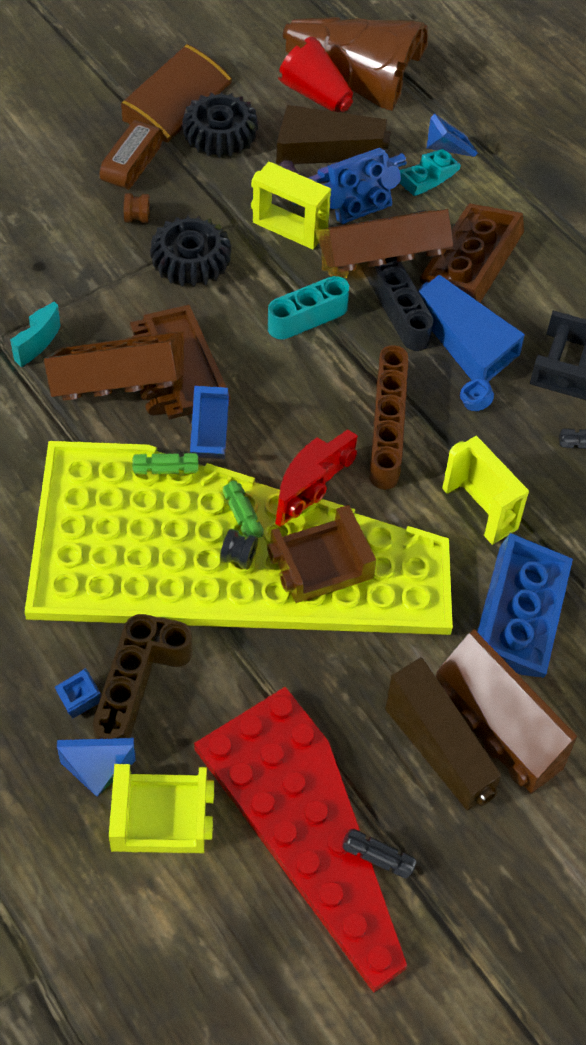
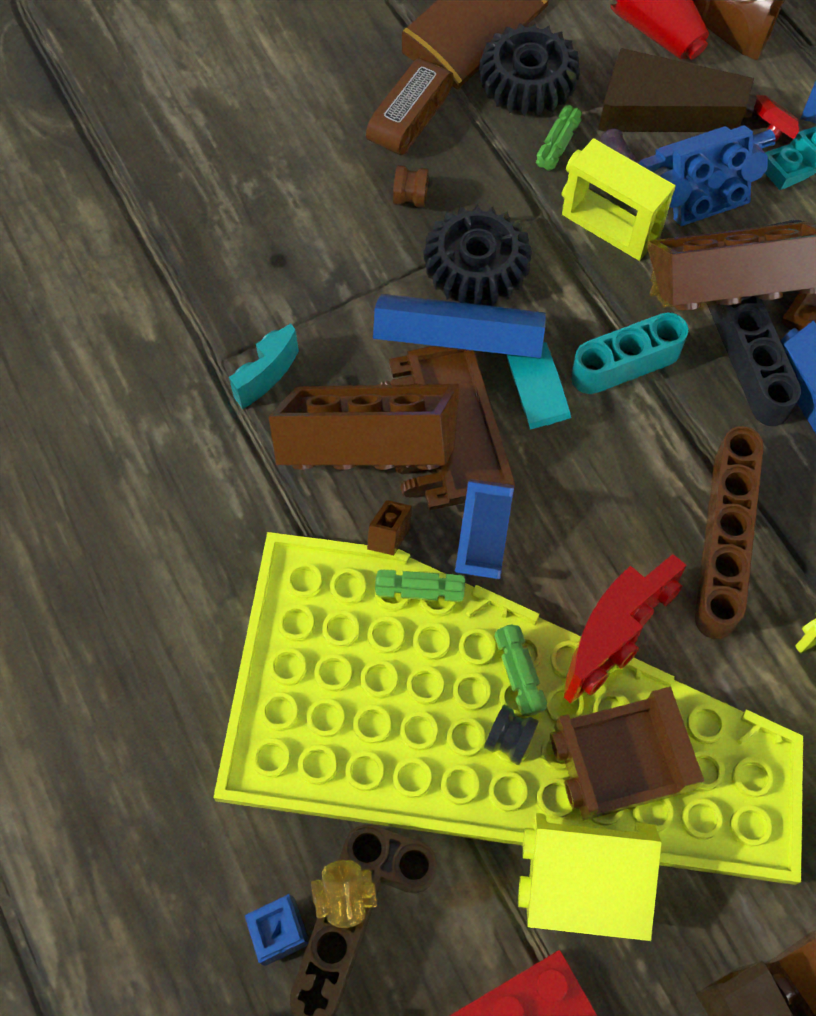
camera: 10 degrees right, 10 degrees up
none -> clear yellow gear [311,860,377,928]
none -> reddish brown piece [367,500,412,556]
none -> blue slope [373,294,546,358]
none -> teal slope [507,342,571,430]
none -> neon yellow panel [518,813,661,941]
none -> bright green axle [536,105,582,171]
none -> red piece [754,95,800,143]

